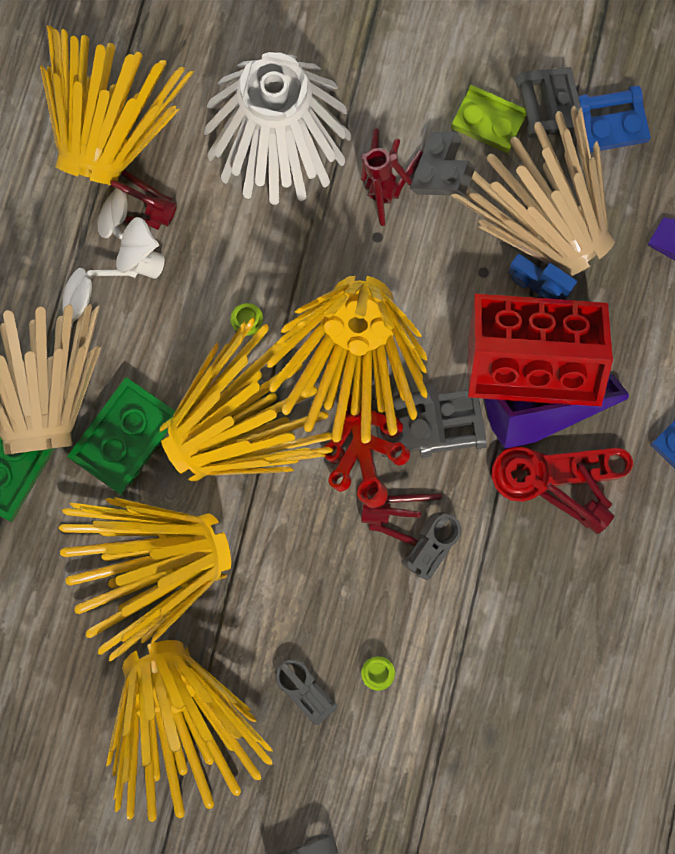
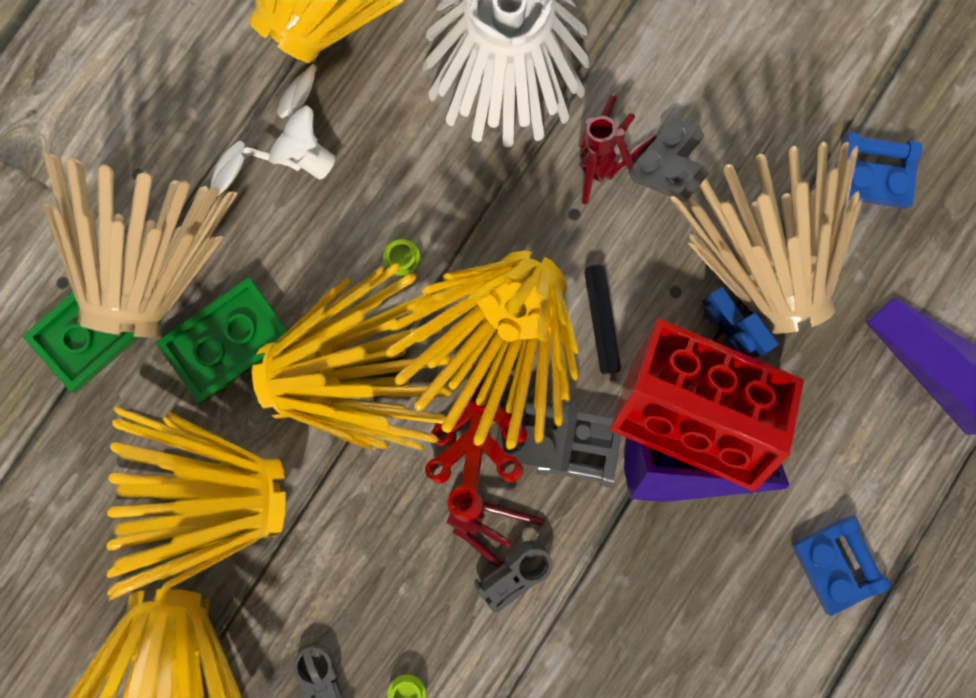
camera: 20 degrees right, 5 degrees up
dark red plant [110,169,178,230] -> none
lime plate [451,85,527,154] -> none
red beam [492,447,633,502] -> none
dark grey plate [515,67,586,138] -> none
dark red plant [540,464,615,535] -> none
none -> black axle [584,265,621,375]

